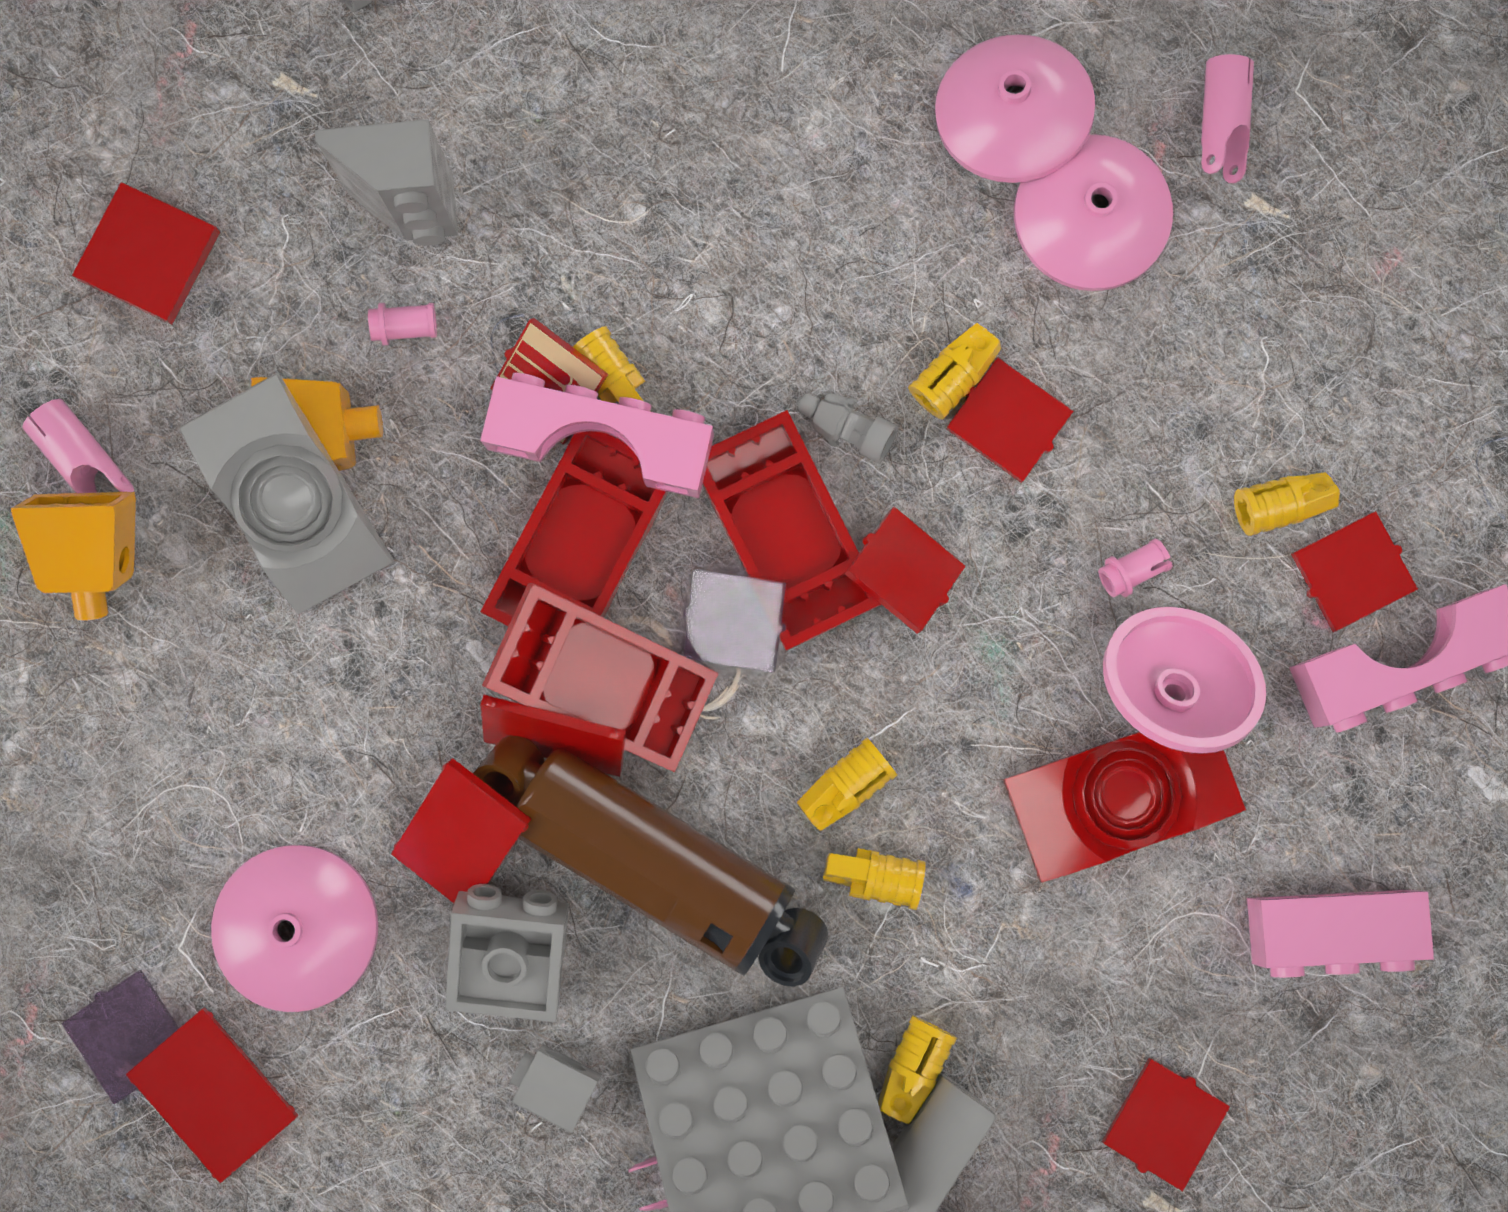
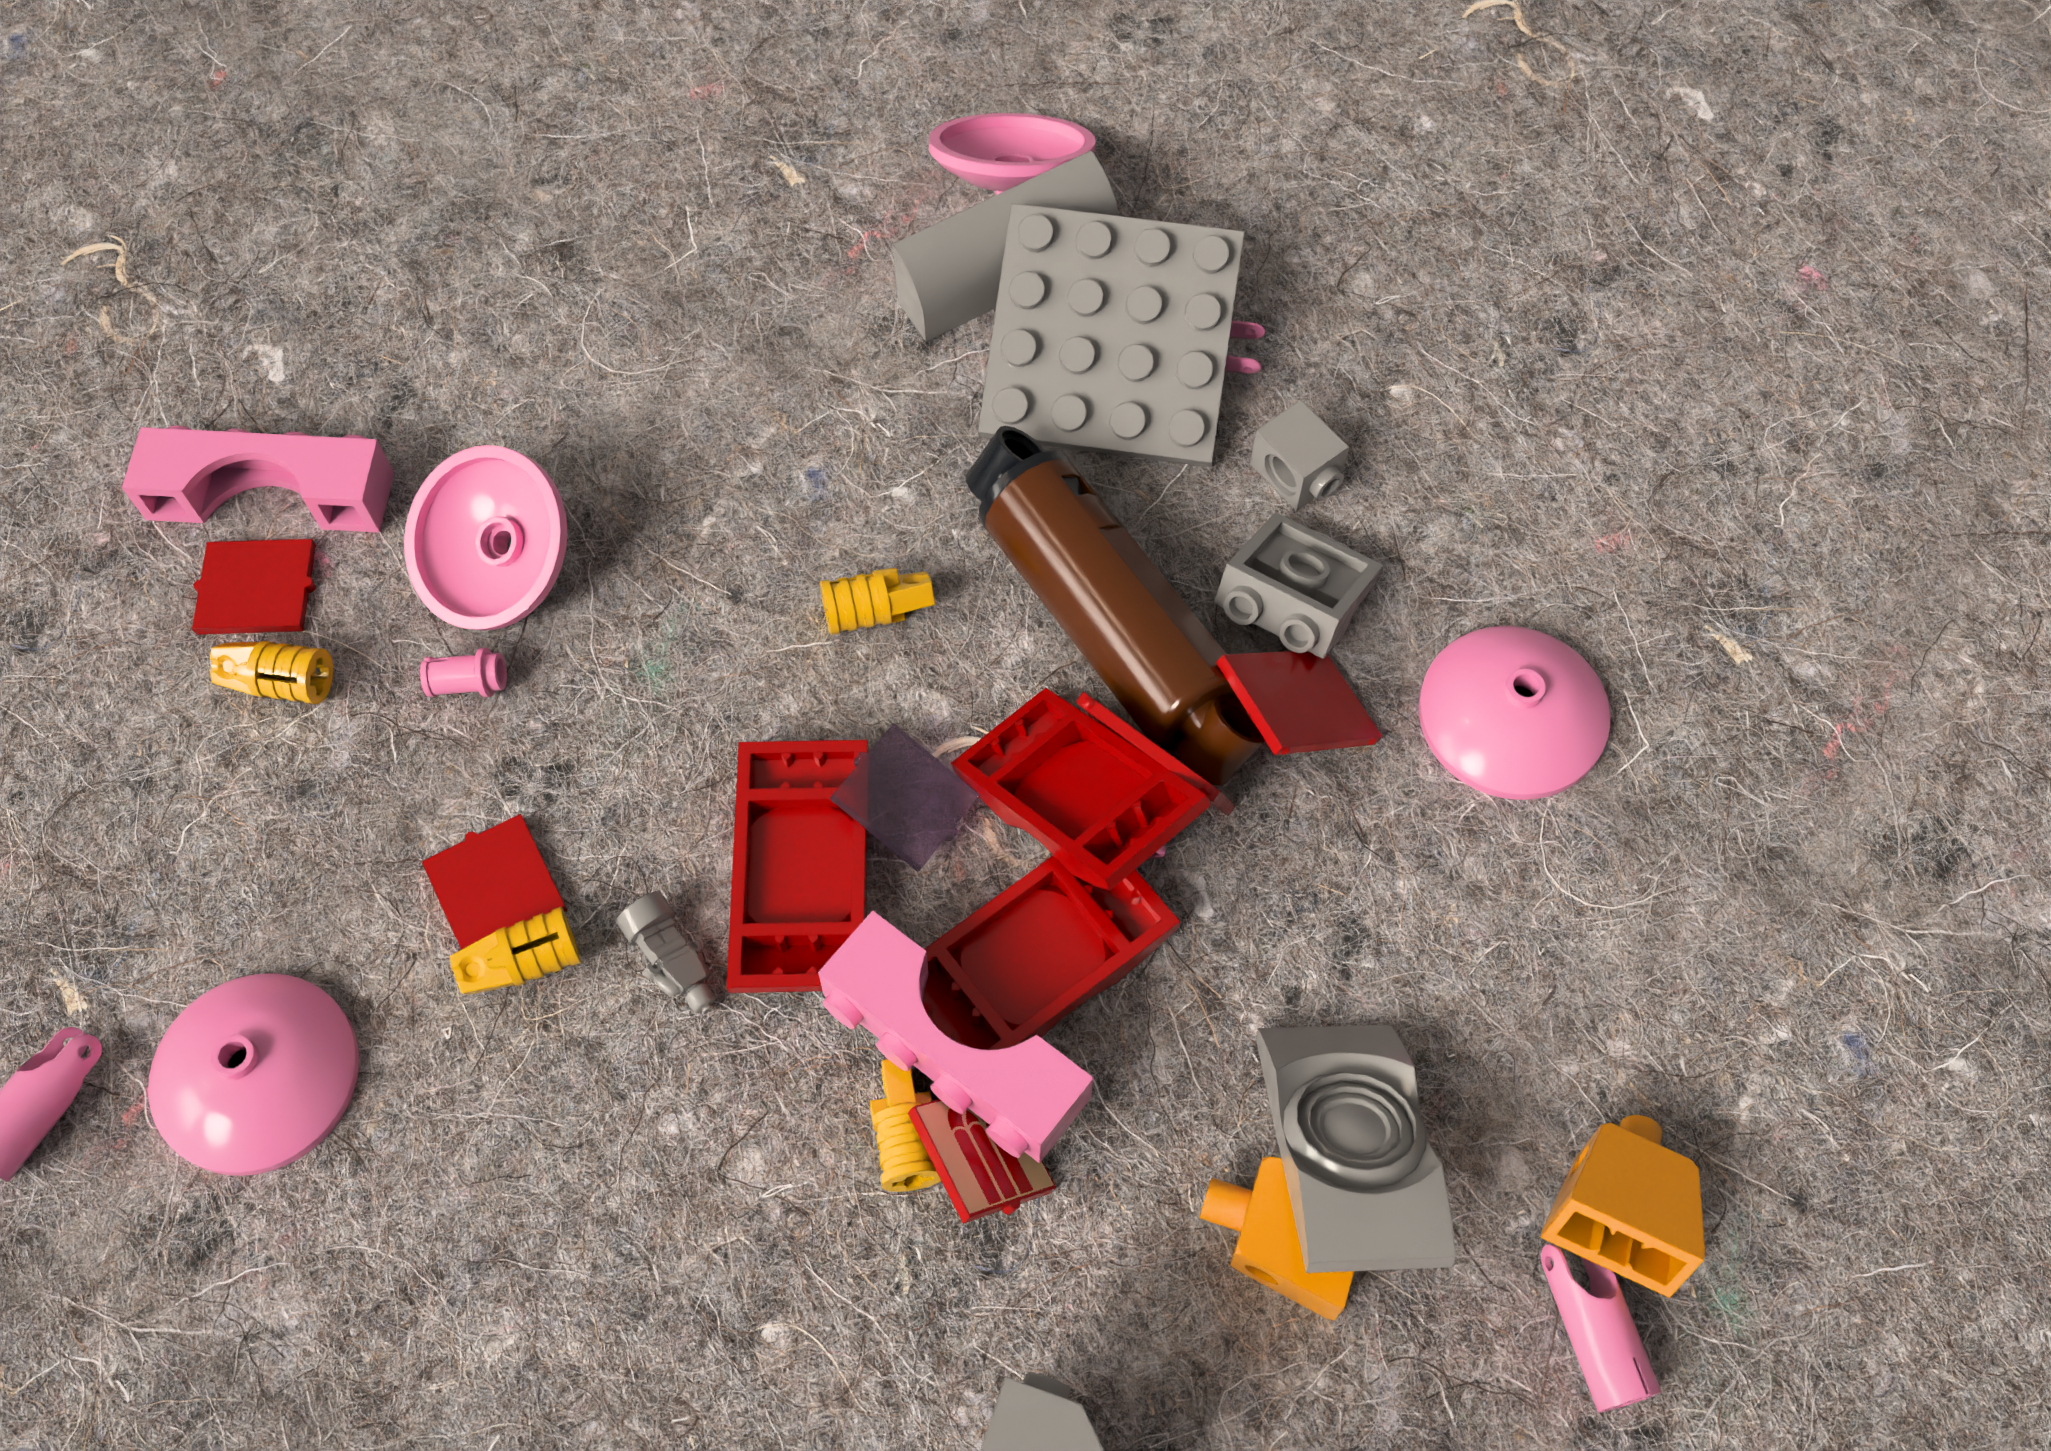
camera: 150 degrees left, 20 degrees down
clear purple piece [61,970,179,1104] -> none
red piece [125,1007,298,1184] -> none
bright pink pin [368,303,437,346] -> none
yellow hinge [823,848,926,910] -> none
red piece [845,506,966,634] -> none
yellow hinge [878,1015,957,1124] -> none
bright pink dish [935,35,1095,183] -> none
red slope [1003,731,1246,883] -> none
red piece [1102,1058,1230,1192] -> none
bright pink brick [1247,890,1434,978] -> none

